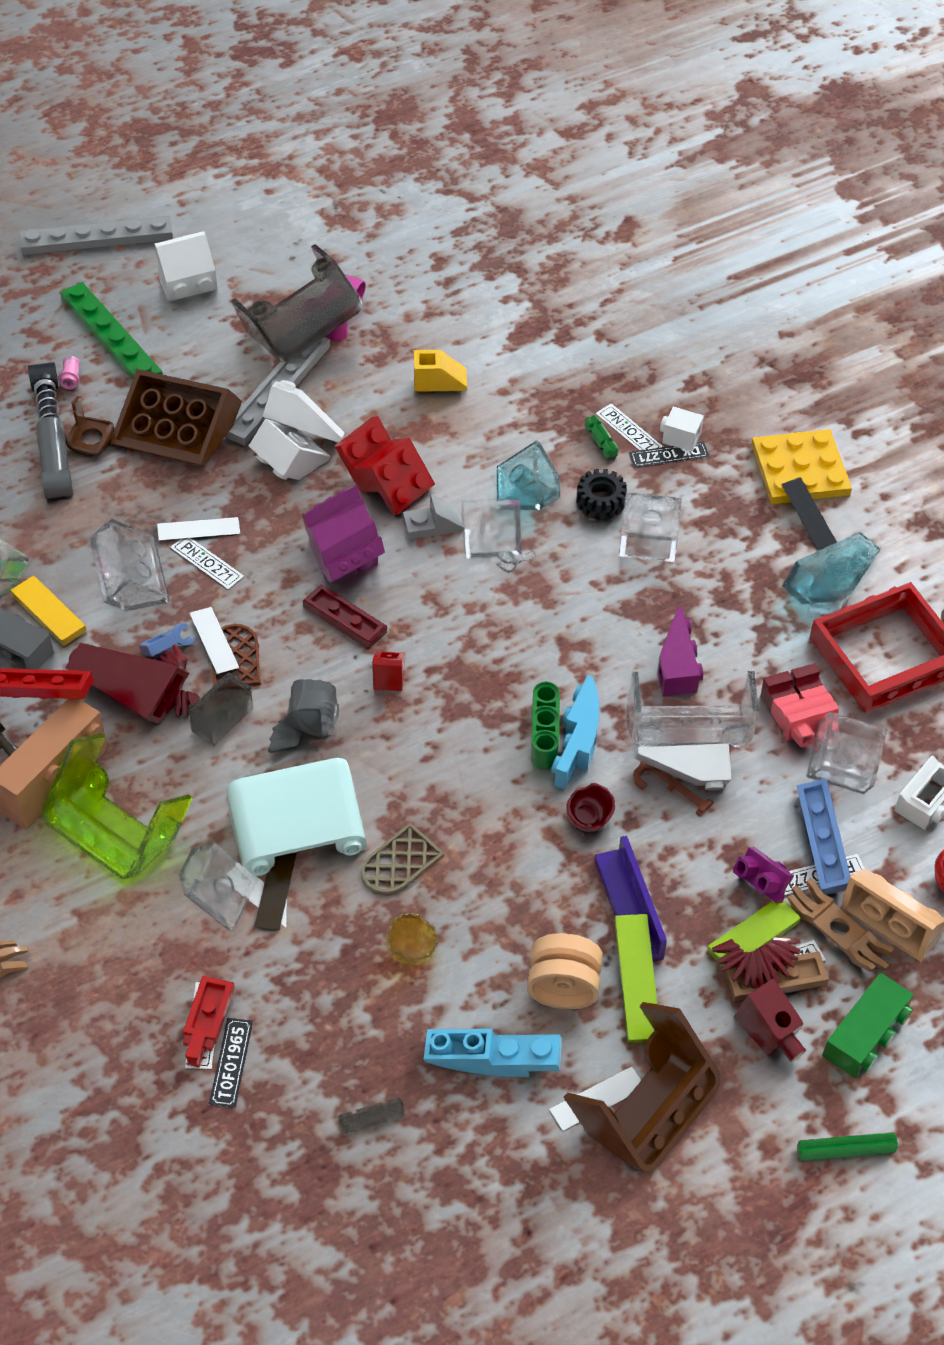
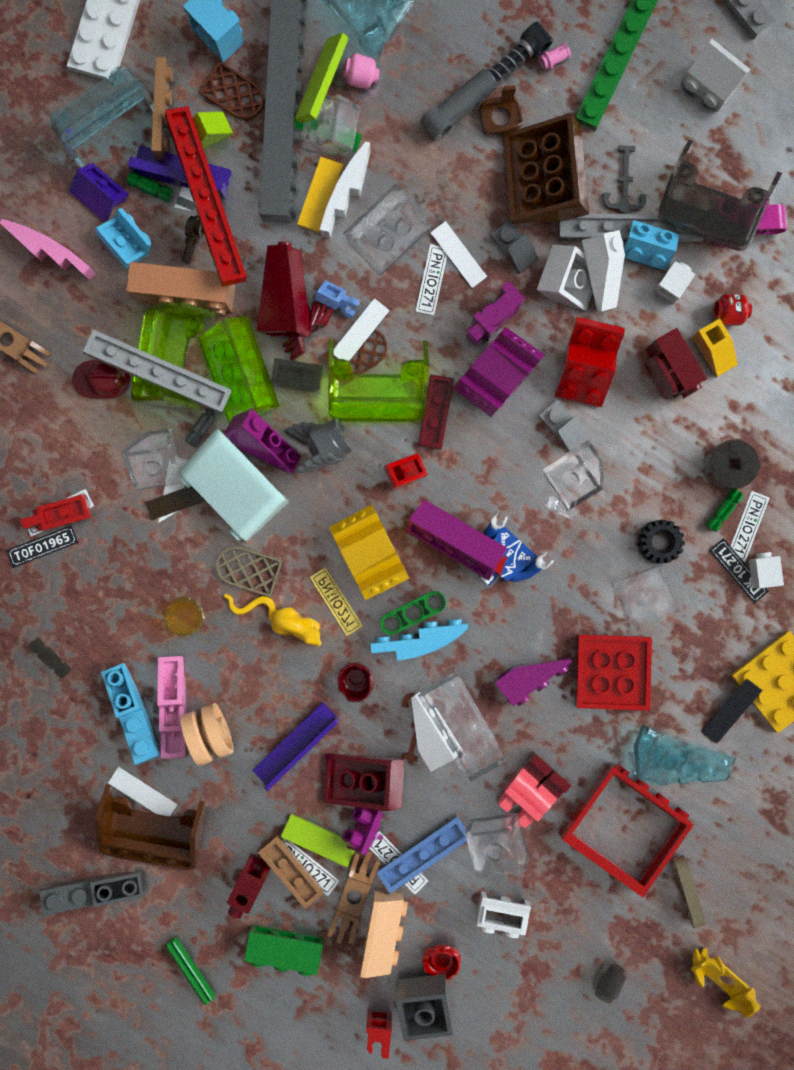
camera: 60 degrees right, 35 degrees up
clear light blue slope [497,440,560,510] -> none
lime tile [614,914,657,1044] -> none
dark red hair [712,935,801,989] -> none
none -> dark grey slope [39,871,144,916]
none -> dark red piece [72,360,130,398]
none -> light grey plate [83,329,232,414]
none -> bright pink slope [157,656,187,759]
none -> dark grey axle [185,408,220,447]
none -> clear neon green slope [198,316,280,423]
none -> magenta slope [224,408,301,474]
none -> yellow animal [224,594,322,647]
none -> clear yellow sticker [310,567,363,636]
none -> white slope [320,142,371,239]
none -> dark red slope [323,753,404,811]
none -> clear neon green windscreen [328,339,430,422]
none -> yellow slope [329,504,410,600]
none -> magenta panel [407,500,507,581]
none -> magenta hips [465,281,525,346]
none -> blue torso [478,511,554,586]
none -> dark grey slope [490,219,538,274]
none -> red plate [575,634,652,711]
none -> dark grey piece [603,145,646,214]
none -> medium azure bracket [623,220,679,271]
none -> dark red brick [645,328,707,399]
none -> white brick [654,261,696,304]
none -> clear smoke brick [703,439,761,490]
none -> red head [713,294,752,326]

